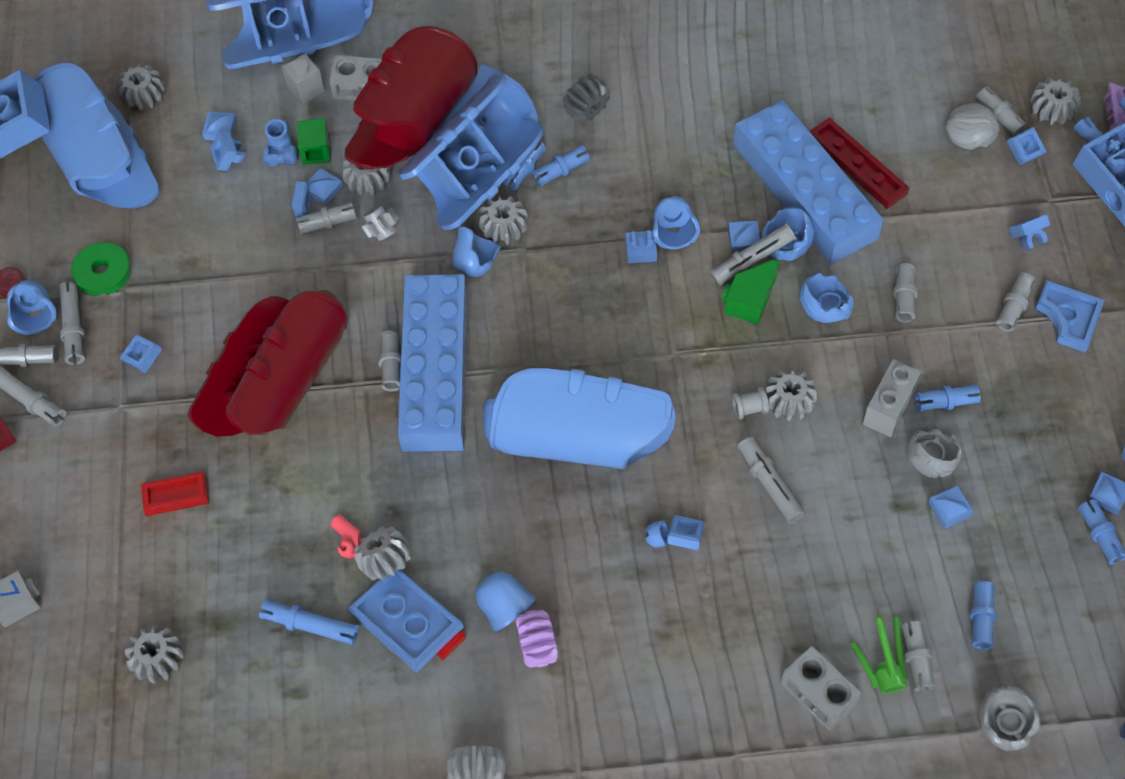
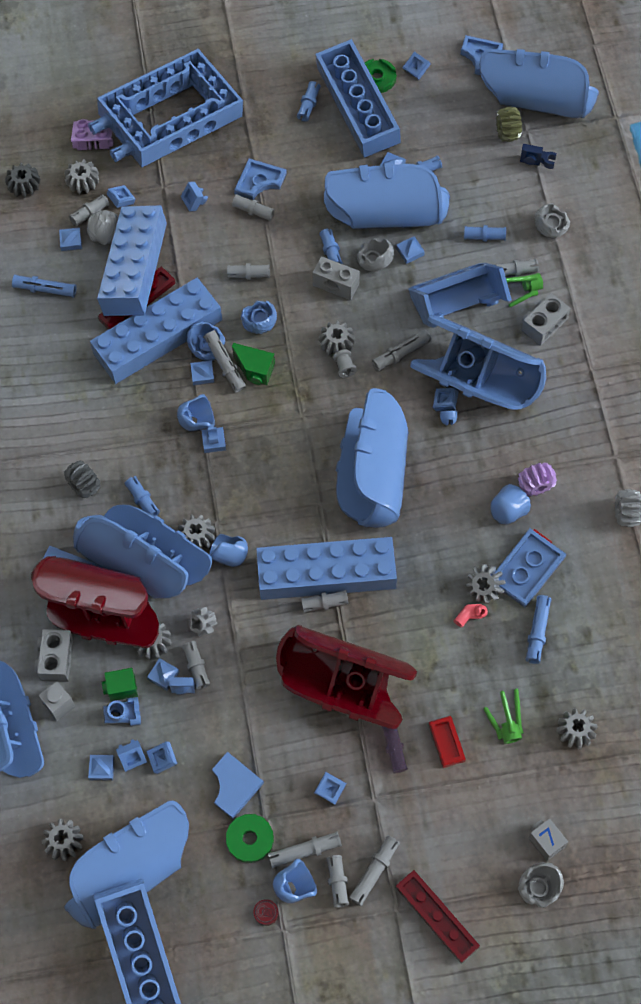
camera: 95 degrees left, 5 degrees up
none -> dark grey gear [5,163,41,198]
none -> medium blue pin [12,275,77,298]
none -> medium blue tile [59,228,82,251]
none -> medium blue brick [97,205,167,316]
none -> medium blue tile [147,742,177,774]
none -> medium blue tile [212,752,264,819]
none -> medium blue animal [324,162,450,229]
none -> clear purple pin [382,726,408,773]
none -> medium blue windscreen [408,263,512,328]
none -> medium blue animal [410,314,546,410]
none -> bright green plant [484,688,524,744]

